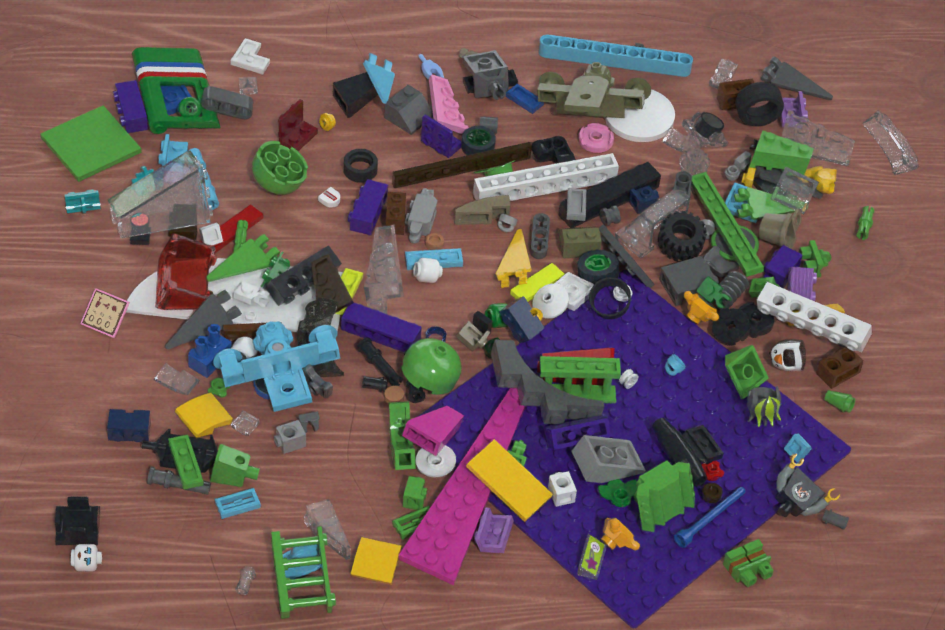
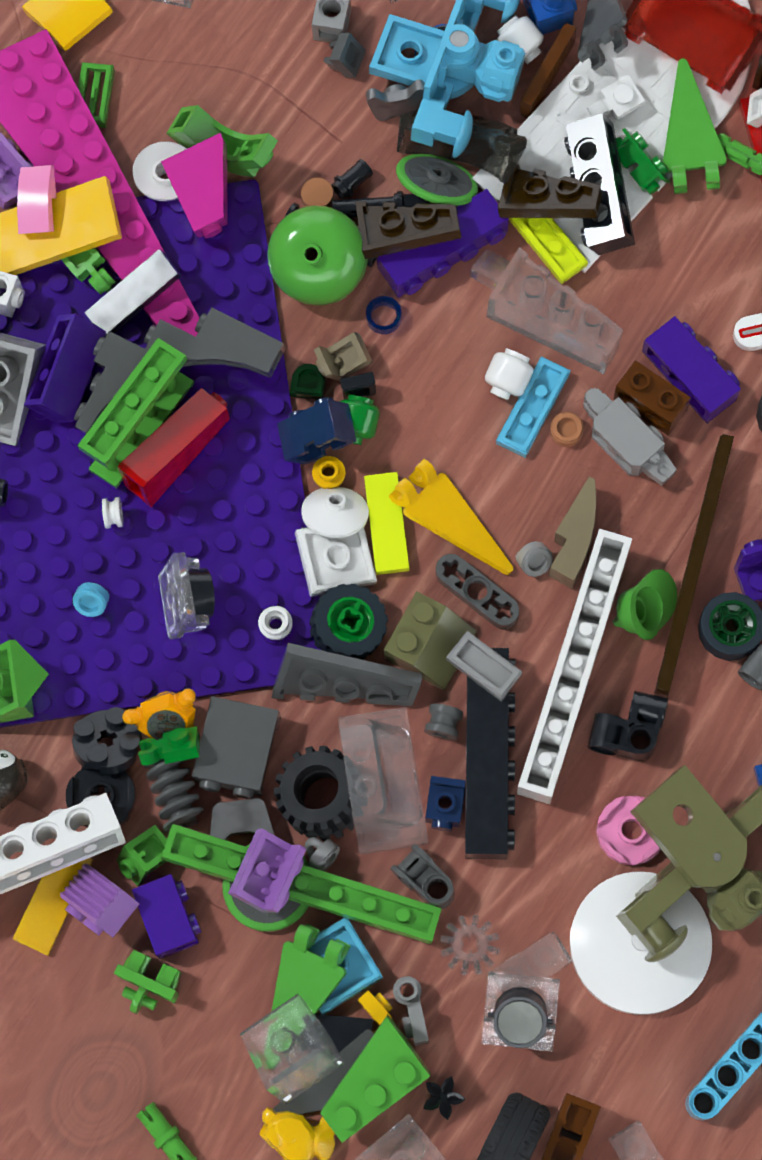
camera: 135 degrees right, 25 degrees up
bright green brick [403,476,428,510] -> none
black tyre [589,277,631,319] -> none
dark tan container [759,208,802,249] -> none
none -> bright pink slope [17,165,56,234]
none -> tile [85,249,181,338]
none -> clear piece [158,552,215,639]
none -> medium lavender bracket [228,829,306,913]
none -> dark brown wing [355,201,462,259]
none -> dark grey wheel [396,154,478,206]

